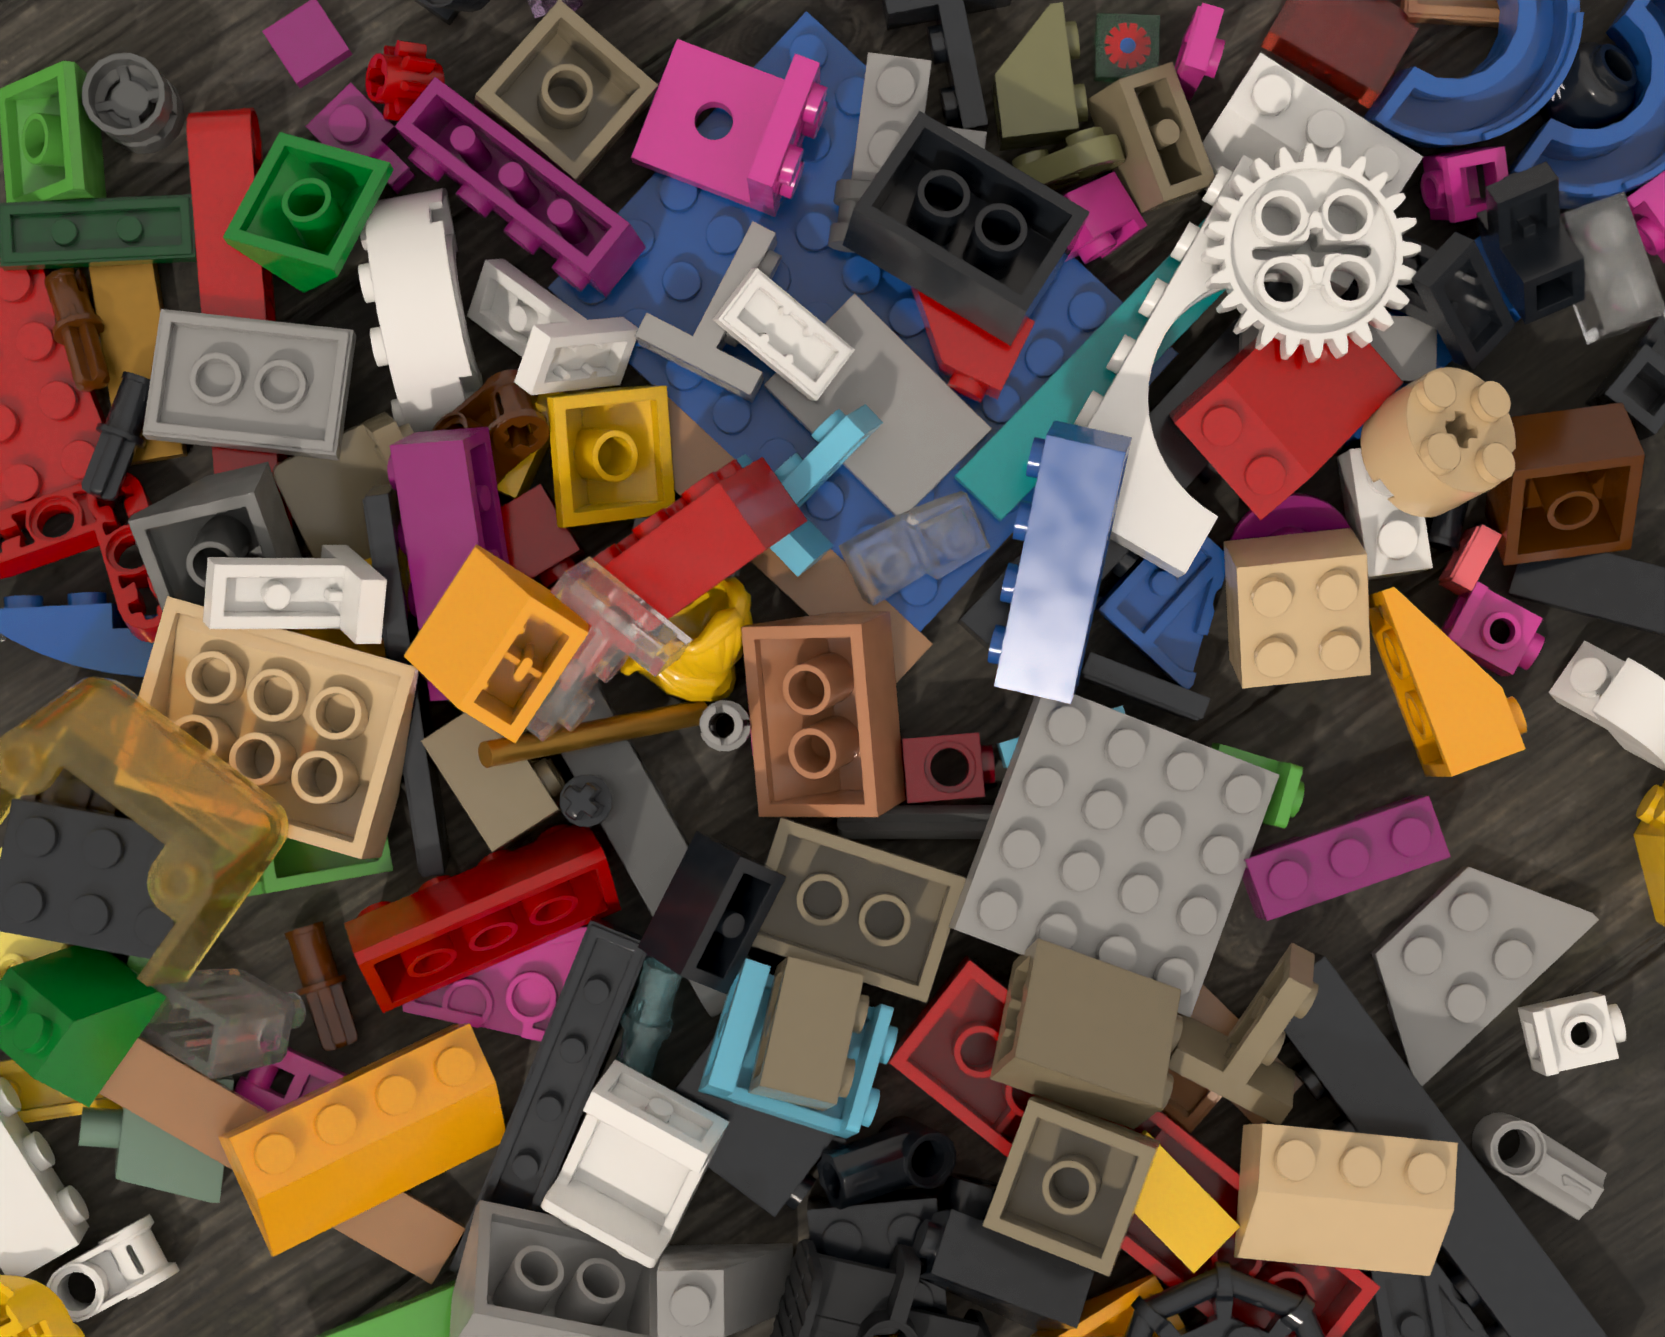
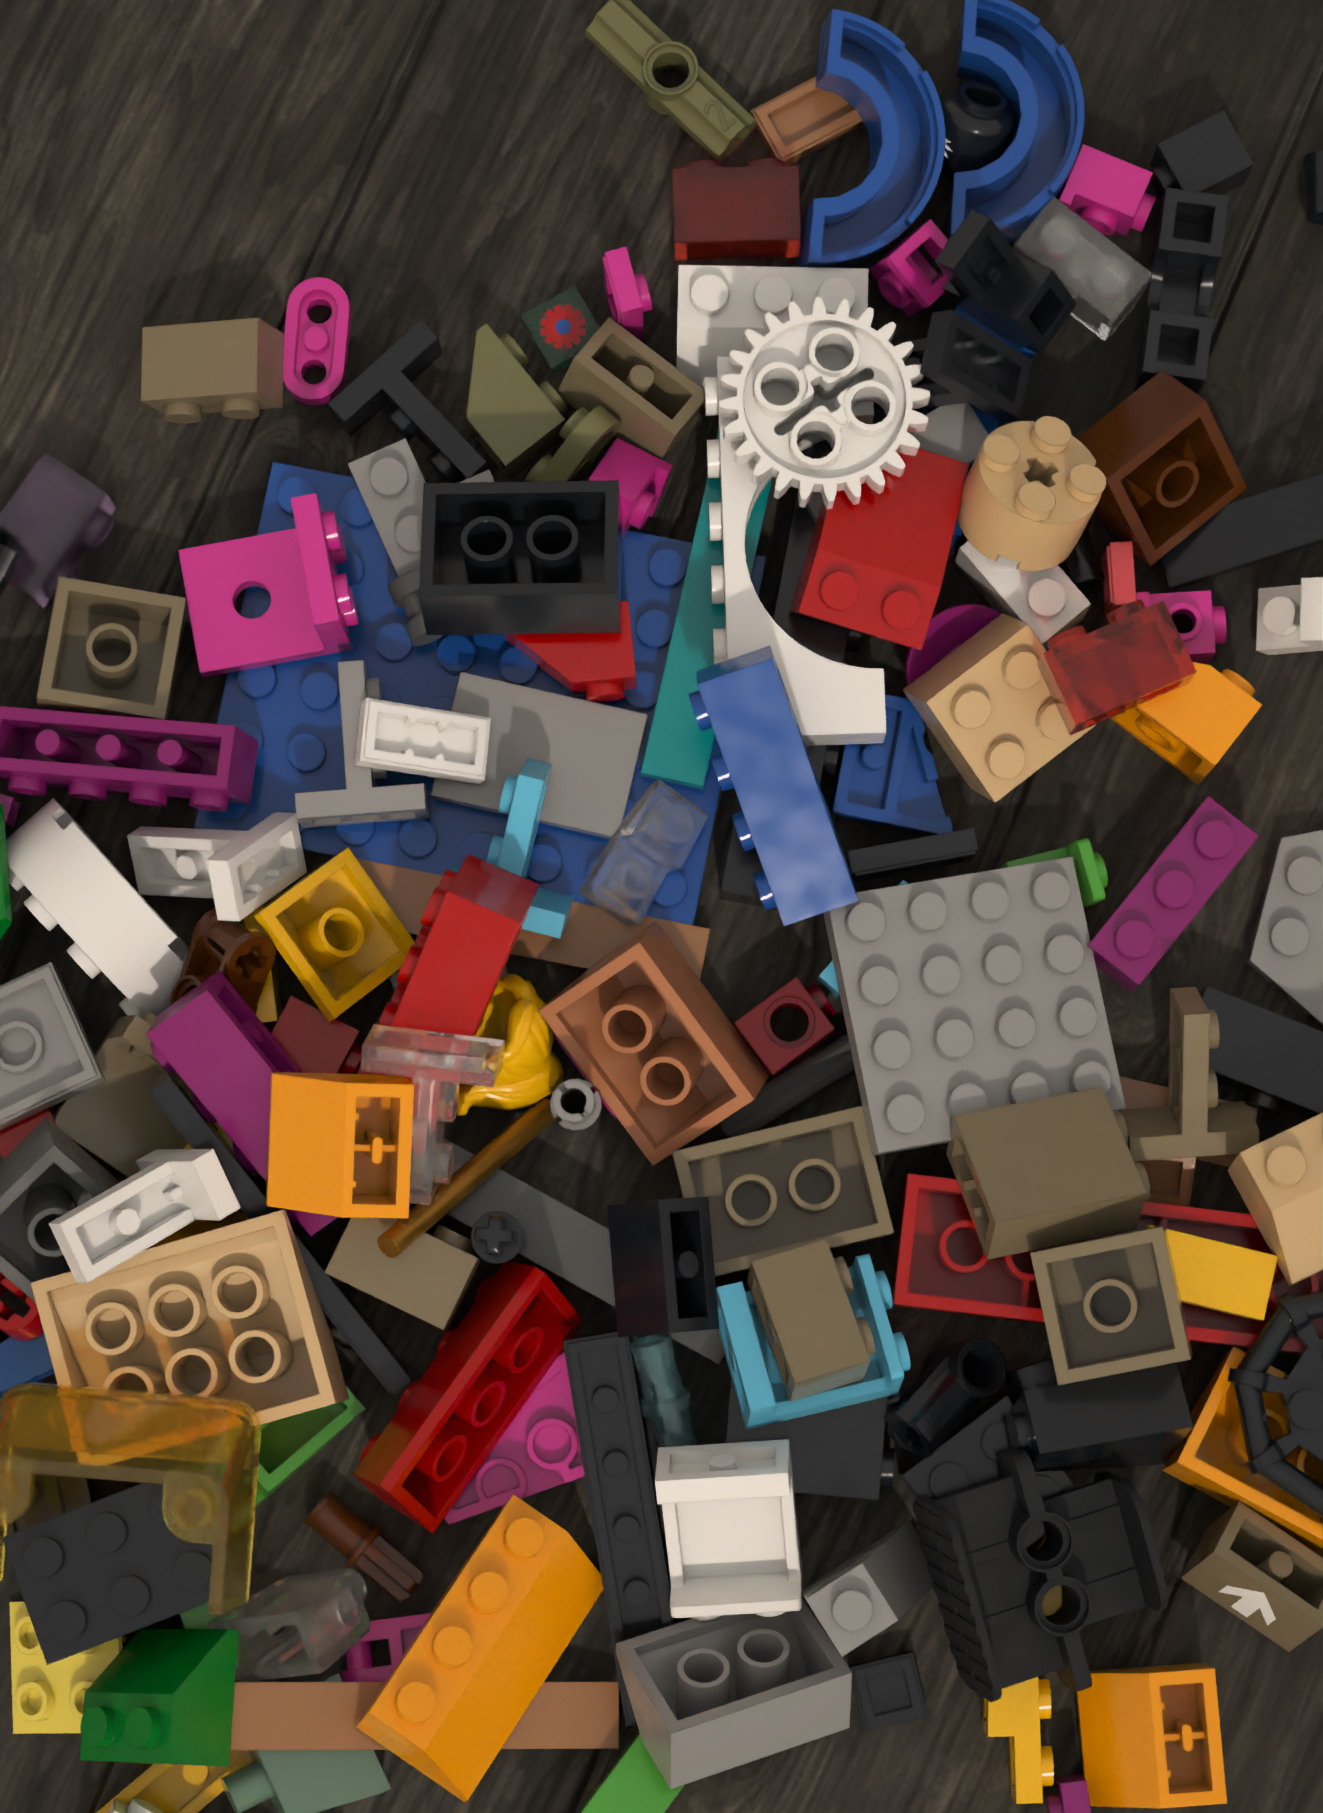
camera: 30 degrees left, 5 degrees down
none -> clear red brick [1037,600,1197,736]

